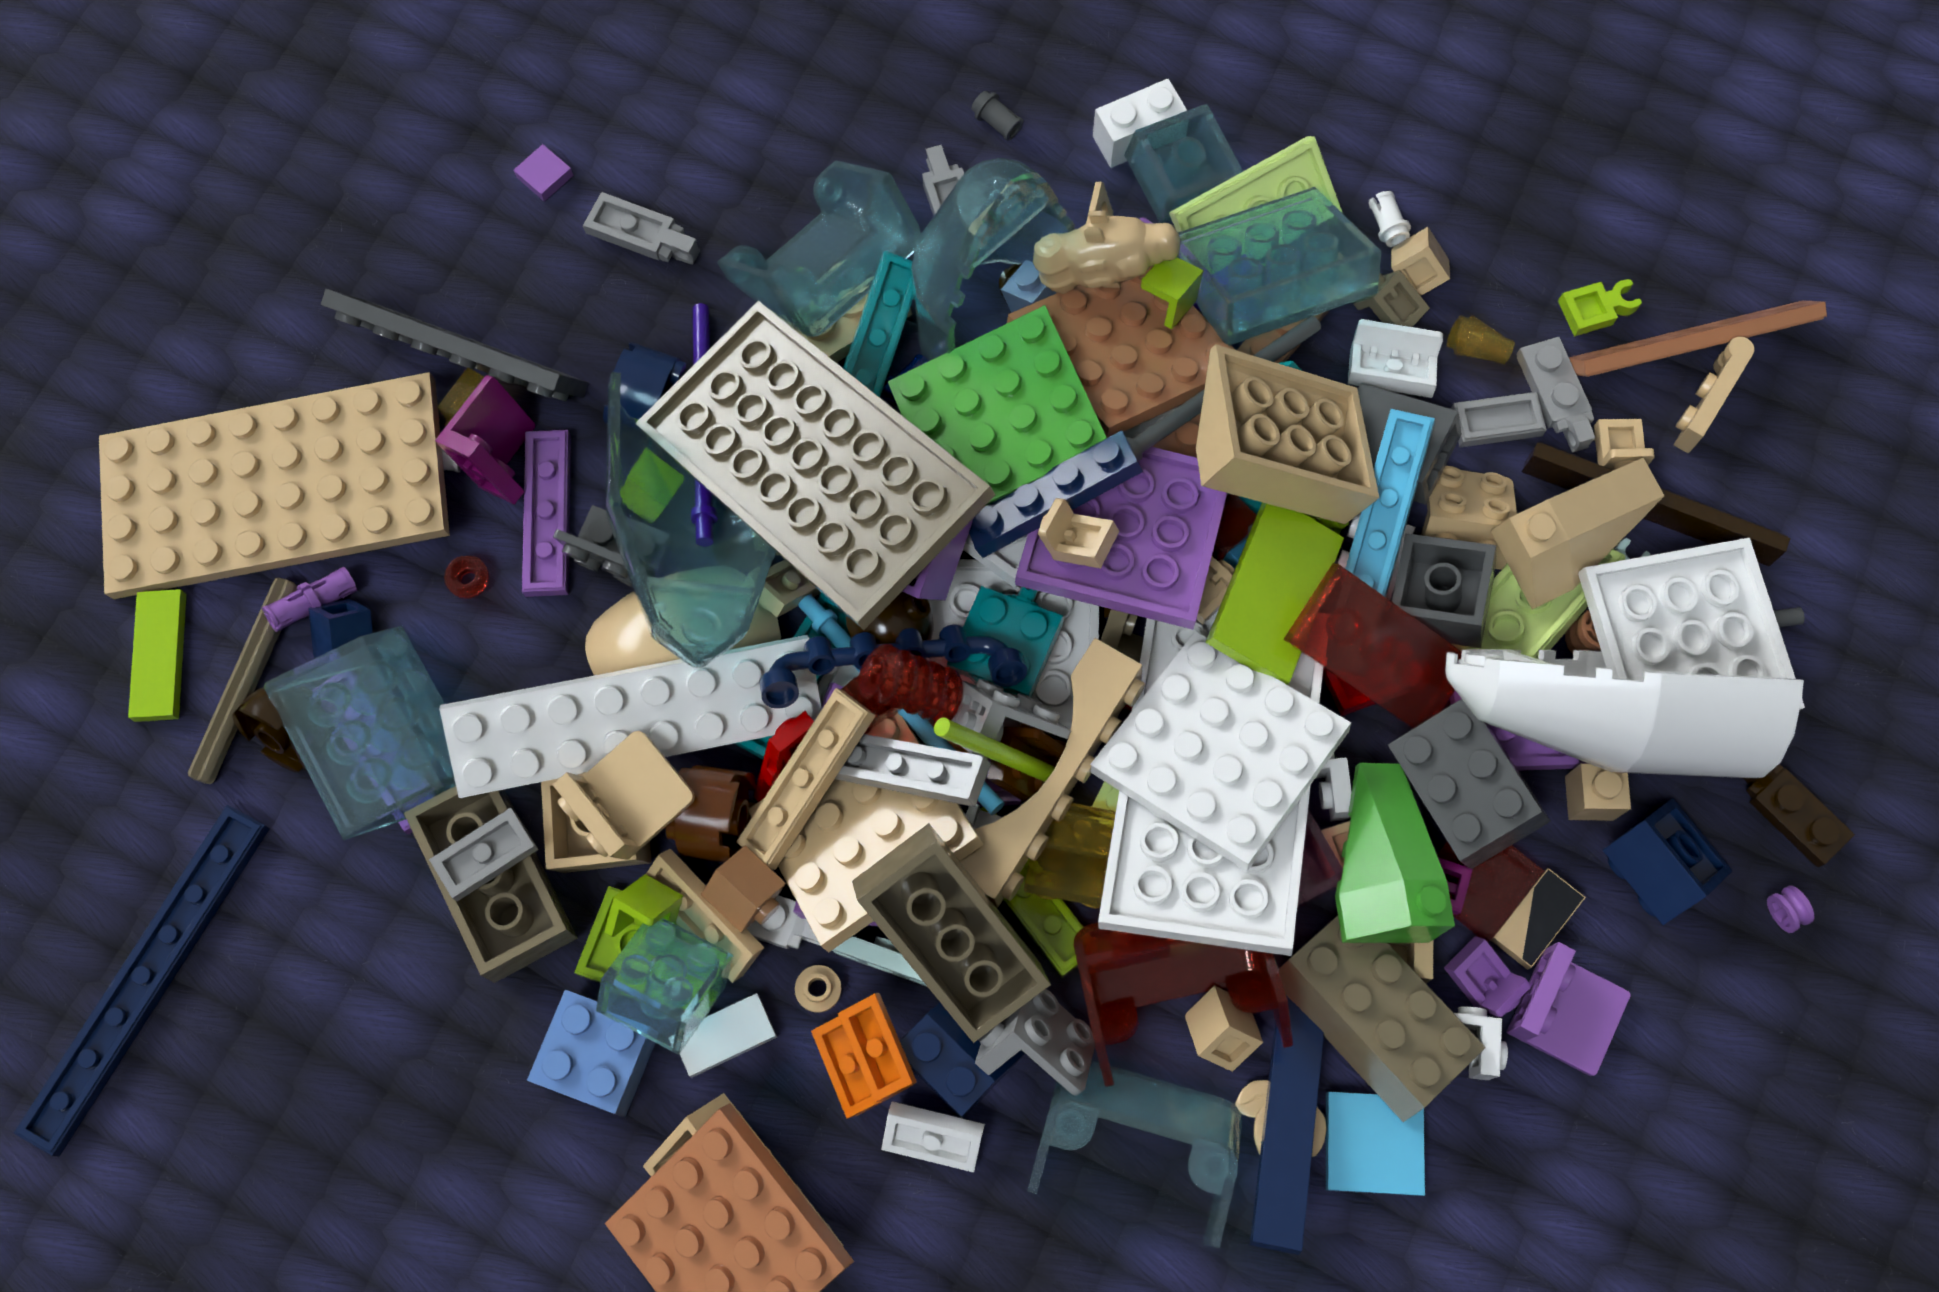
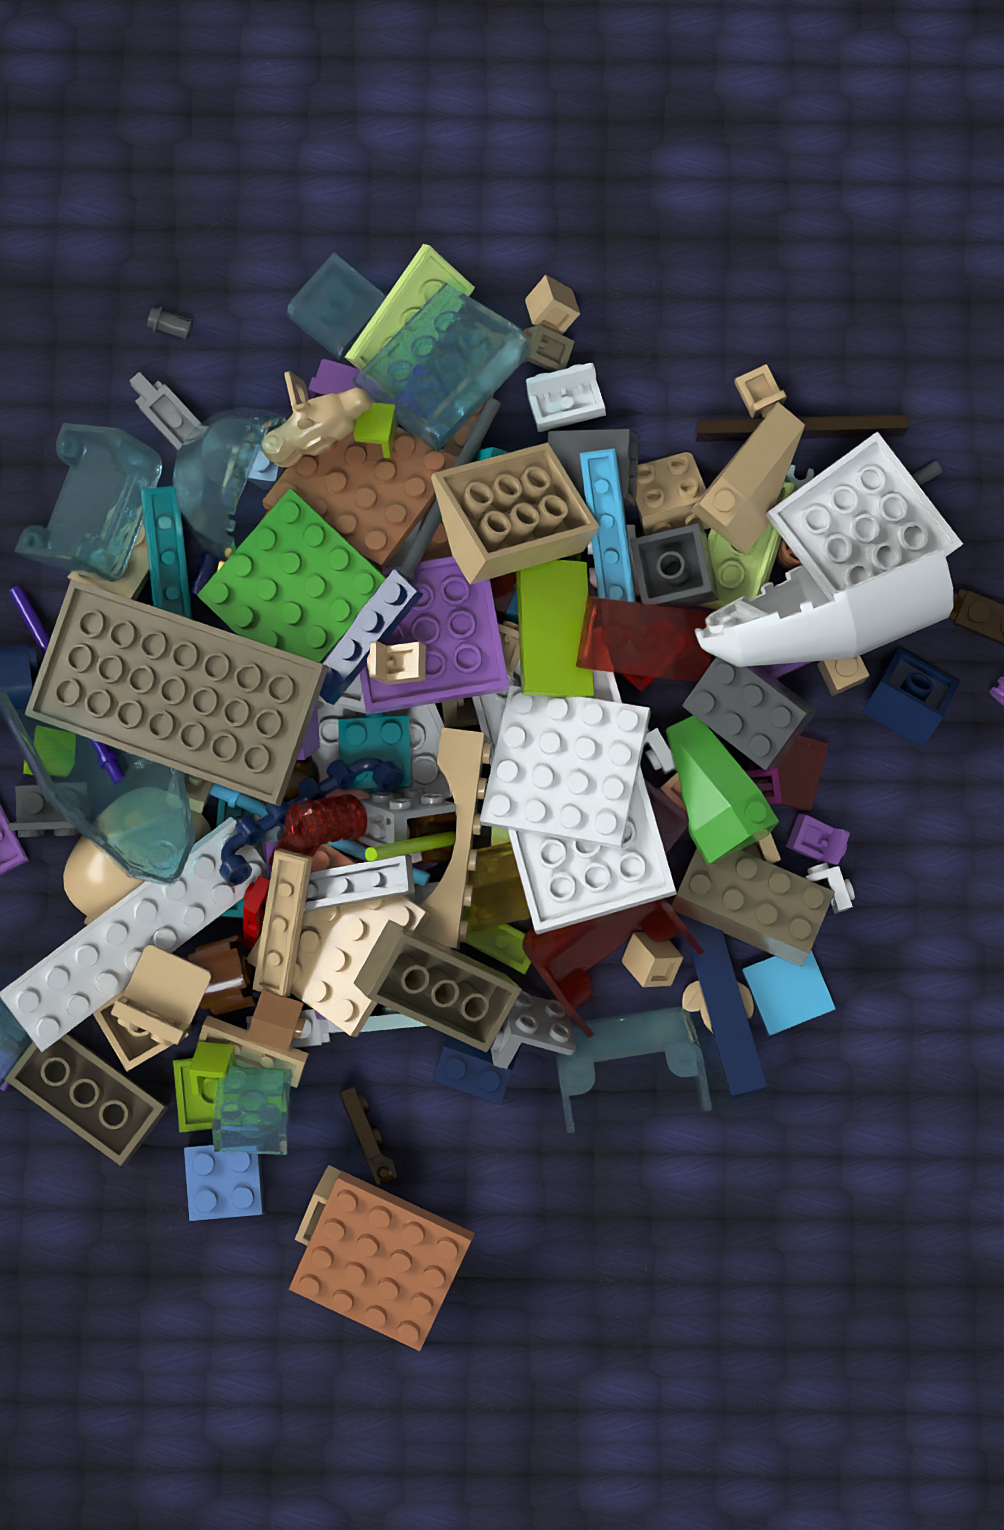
camera: 30 degrees left, 10 degrees up
light grey plate [429,808,539,901] -> none
white tile [671,993,777,1078] -> none
tan plate [795,965,842,1013] -> none
orange slope [811,993,917,1119] -> none
white plate [881,1101,985,1173] -> none
white brick [1093,79,1187,168] -> none
white pin [1369,191,1411,247] -> none
clear yellow cone [1447,315,1515,364] -> none
light grey tile [1451,392,1547,448] -> none
black tile [1490,868,1586,970] -> none
medium lavender bracket [1506,942,1630,1076] -> none
light grey hinge [1516,337,1595,453] -> none
lime plate [1558,279,1642,337] -> none
nougat tile [1569,300,1827,377] -> none
tan plate [1673,337,1754,453] -> none
none -> dark brown hinge [339,1087,397,1185]

